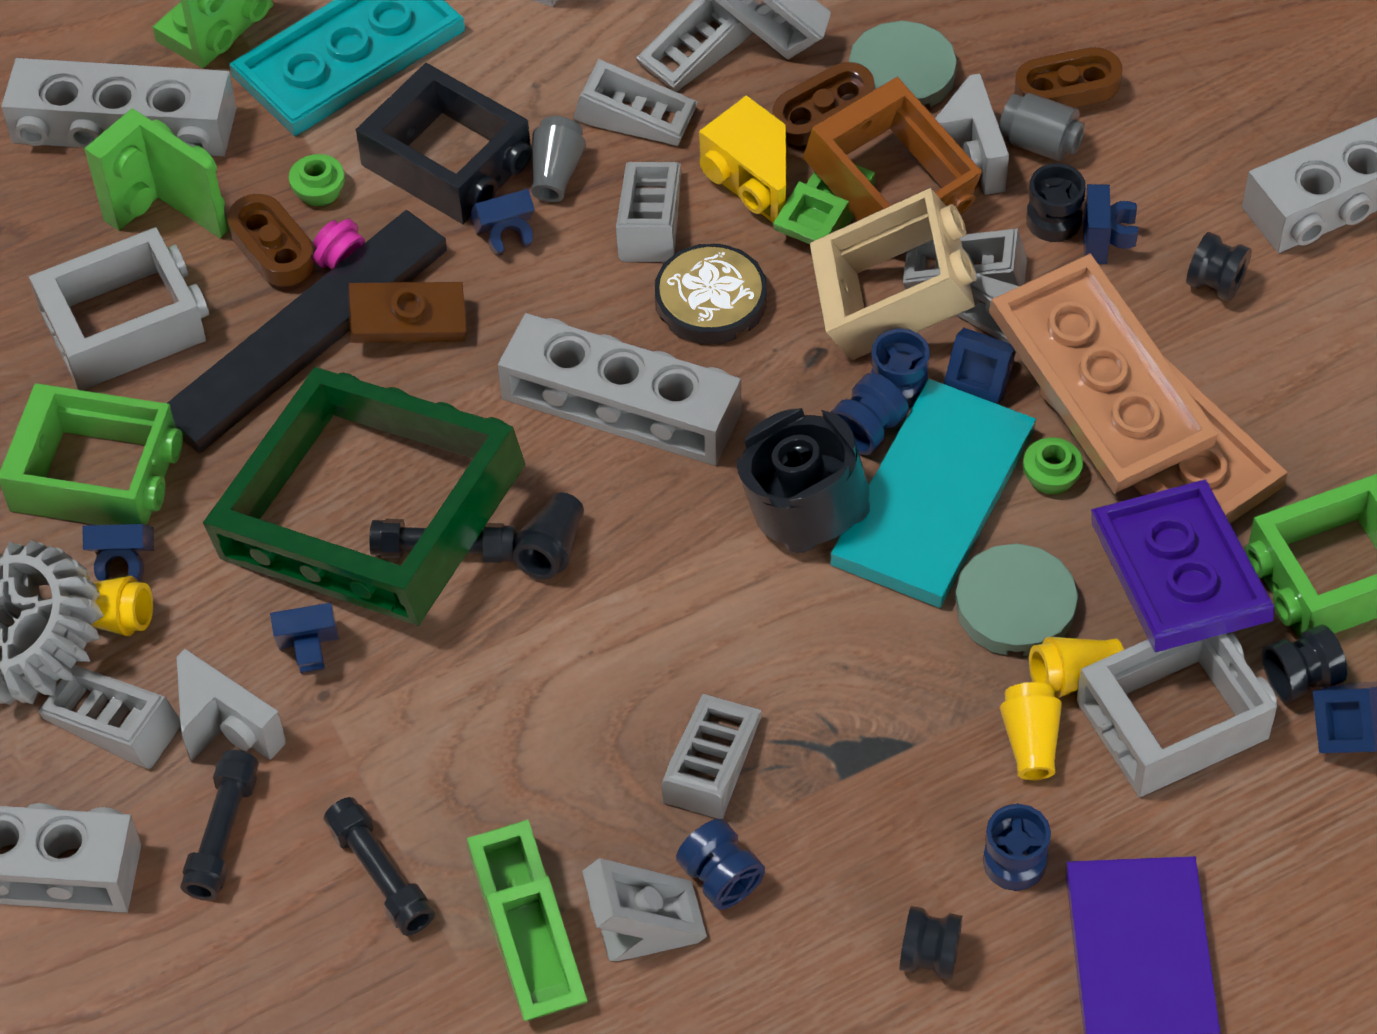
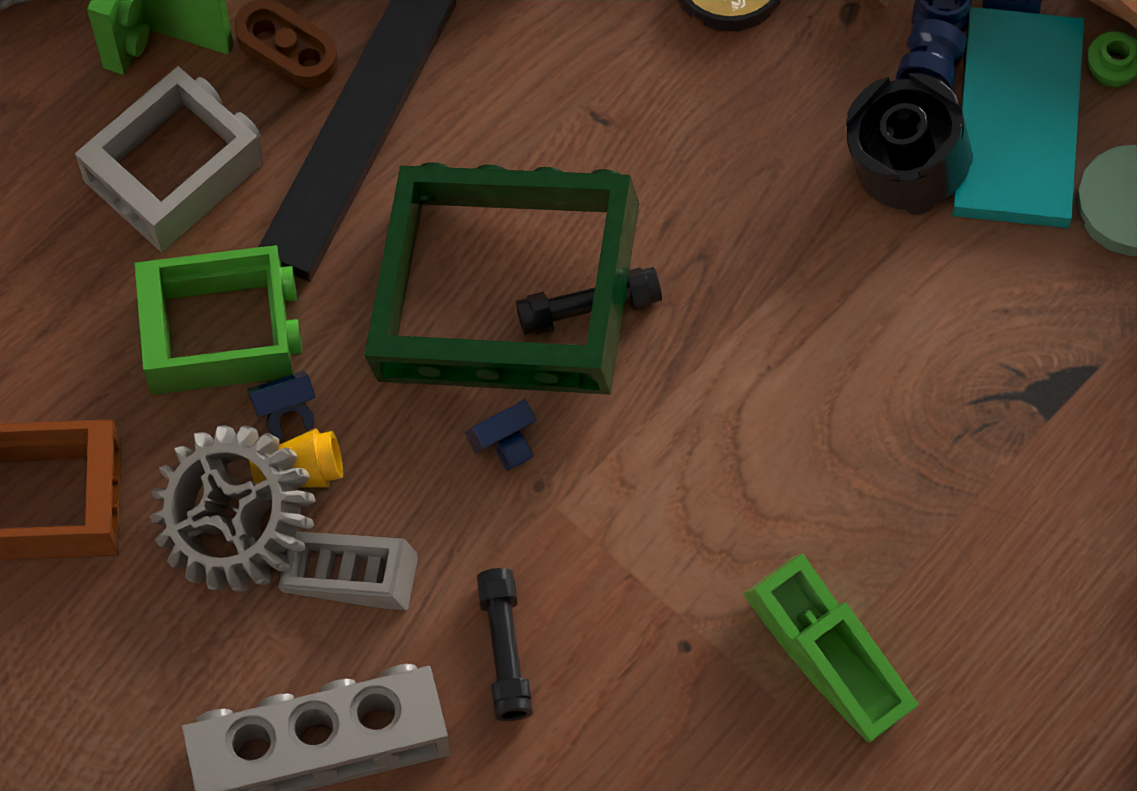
camera: 20 degrees left, 10 degrees up
light grey slope [177,649,286,761] -> none
dark pink plate [313,219,365,269] -> none
black bar [323,797,435,936] -> none
reddish brown plate [348,282,467,343] -> none
light grey brick [498,313,742,466] -> none
black cone [513,492,584,580] -> none
light grey slope [582,858,707,962] -> none
light grey slope [662,694,762,819] -> none
dark blue wheel [676,819,765,910] -> none

